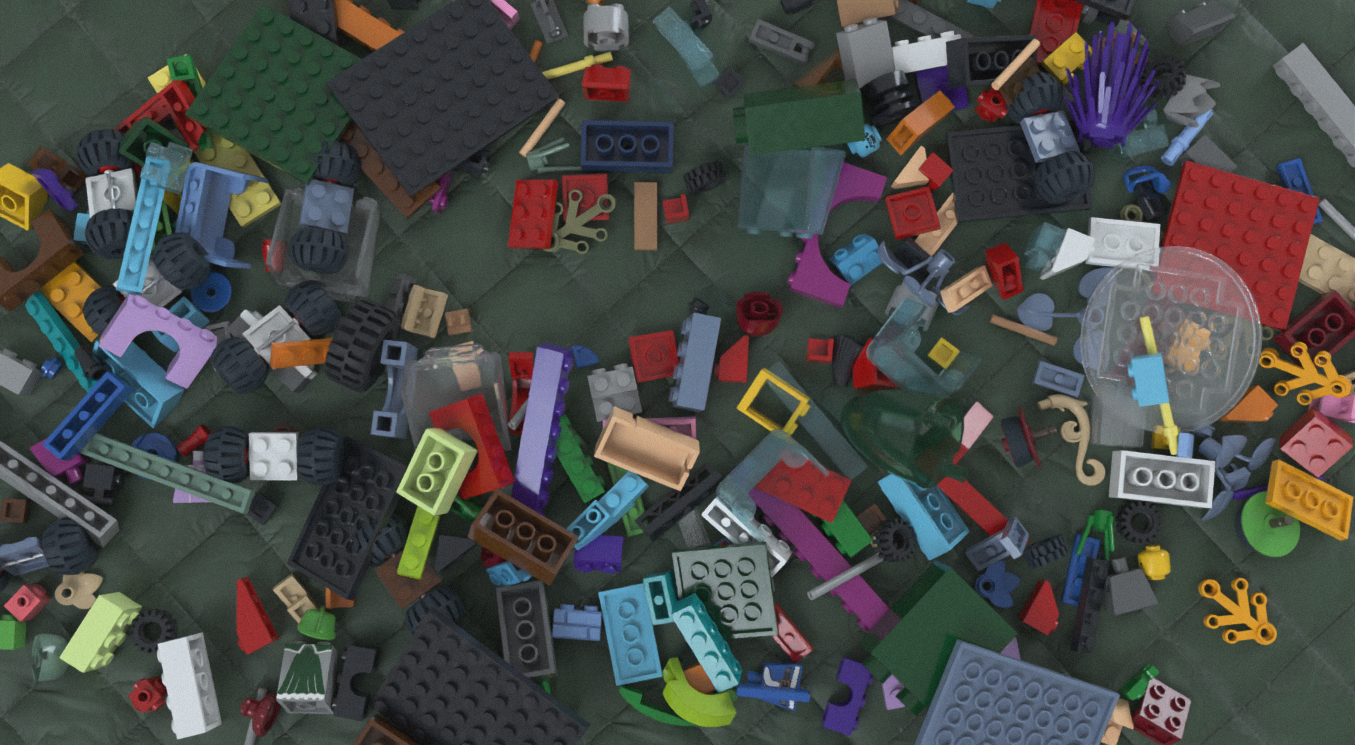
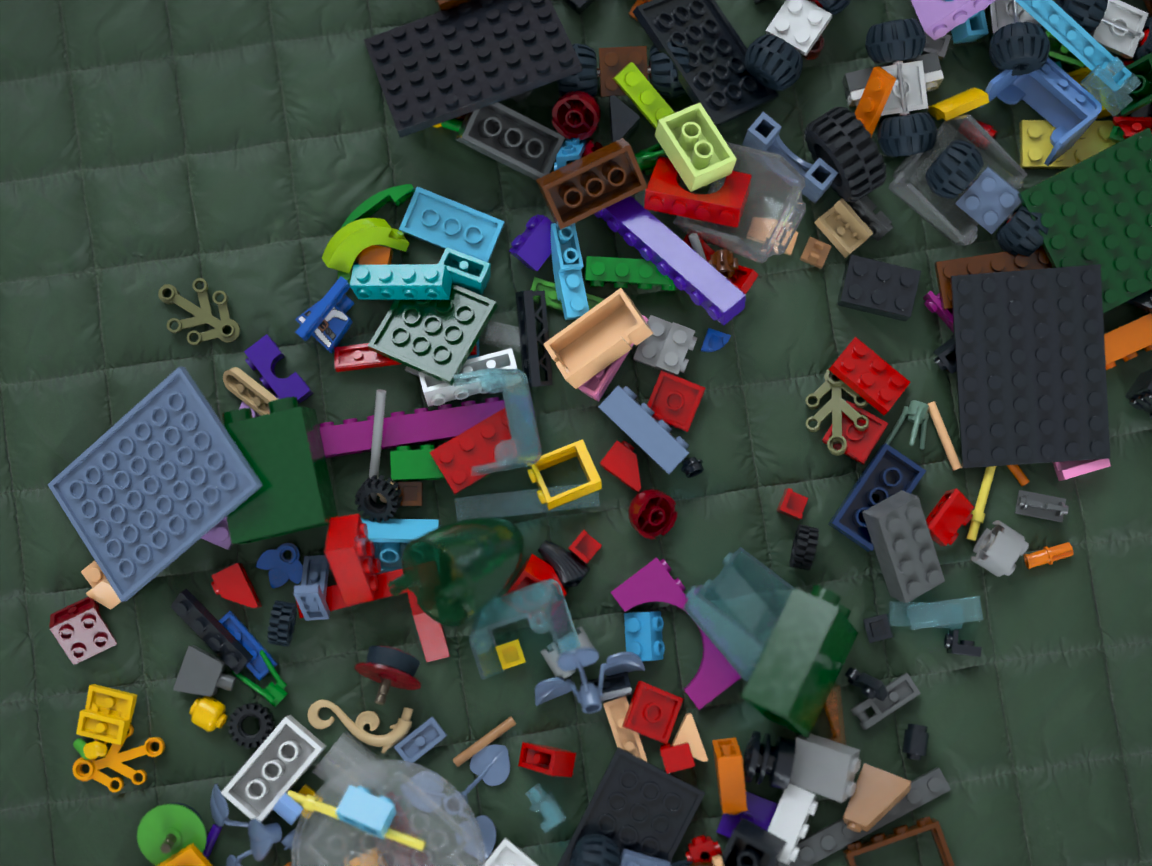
camera: 125 degrees right, 0 degrees up
blue piece [190,271,231,312] -> none
medium blue brick [552,604,602,641] -> none
medium nougat tile [634,182,657,251] -> none
medium azure head [847,123,882,157] -> none
light nougat plate [940,265,993,313] -> none
white slope [1039,228,1095,280] -> none
green plate [1118,663,1159,701] -> none
sand blue tile [1220,463,1251,491] -> none
none -> yellow arm [73,738,107,760]
none -> yellow slope [76,684,137,745]
none -> tan plate [223,367,278,416]
none -> red brick [325,514,381,604]
none -> dark red cylinder [552,91,600,140]
none -> reddish brown gear [708,250,738,279]
none -> black brick [837,255,921,322]
none -> black plate [845,667,888,701]
none -> dark grey brick [862,490,945,603]
none -> yellow slope [927,88,989,121]

